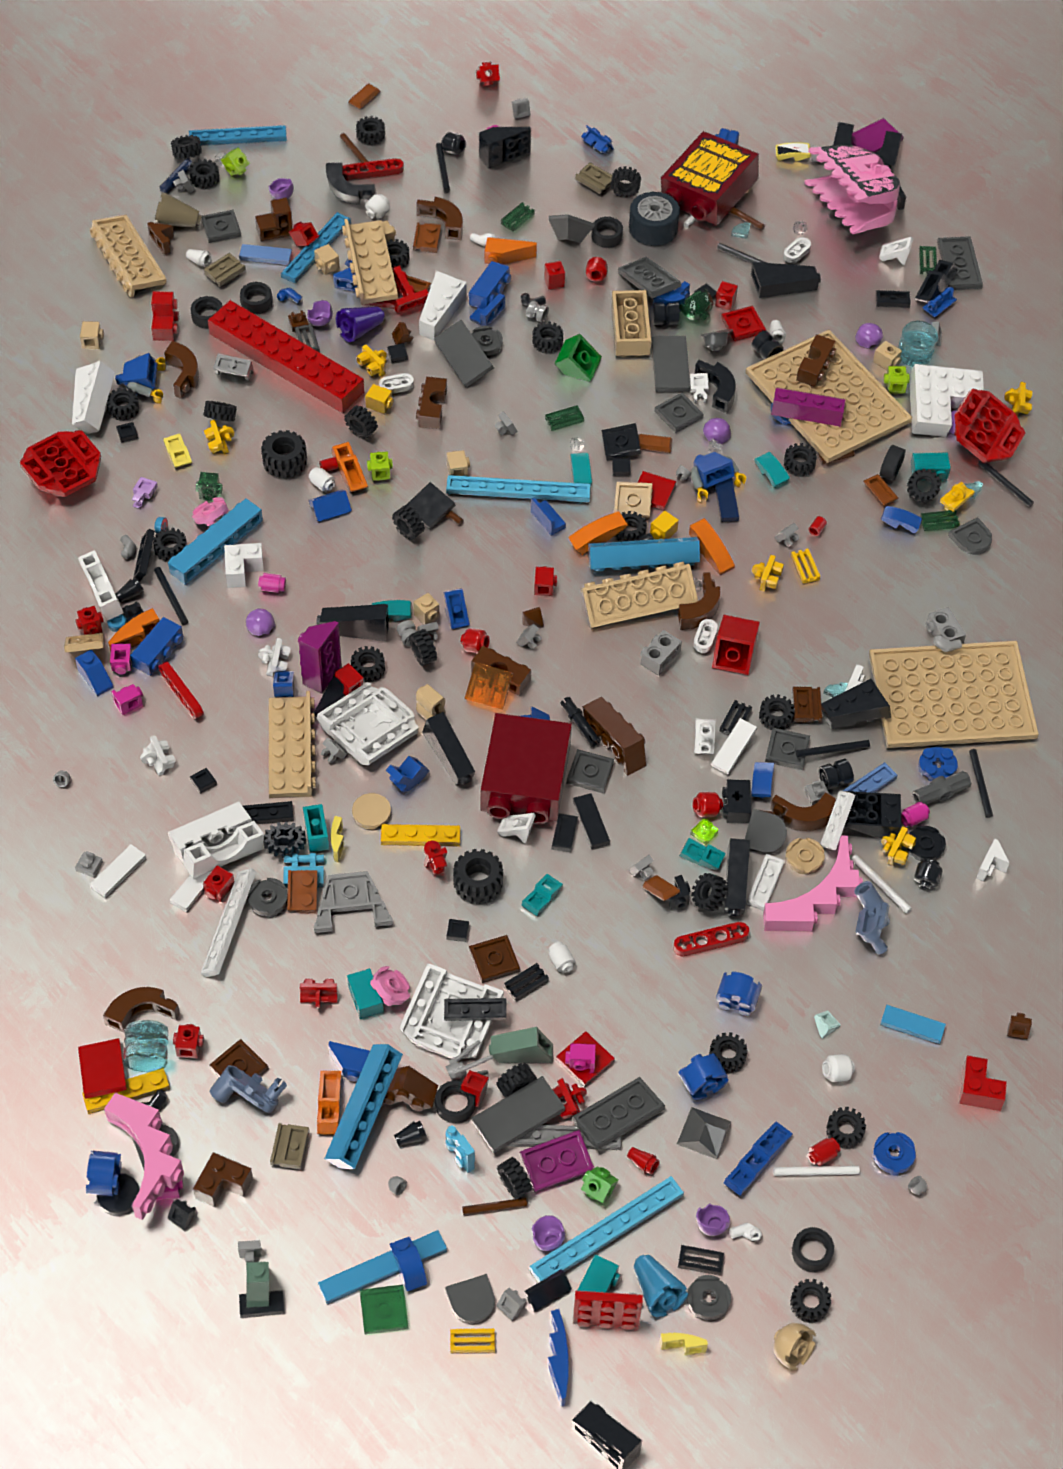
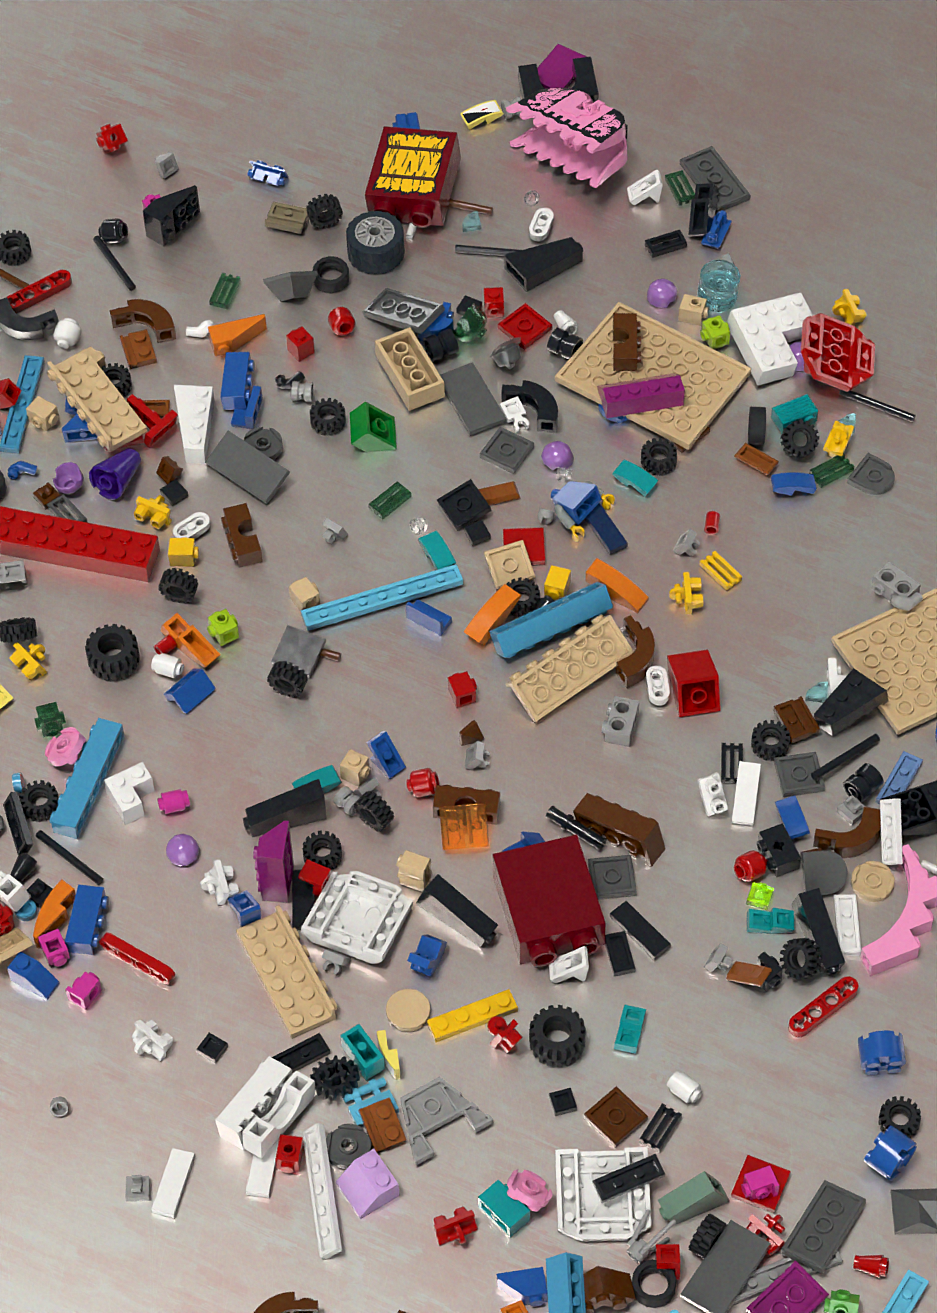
camera: 20 degrees left, 0 degrees up
none -> lavender slope [336,1149,399,1219]

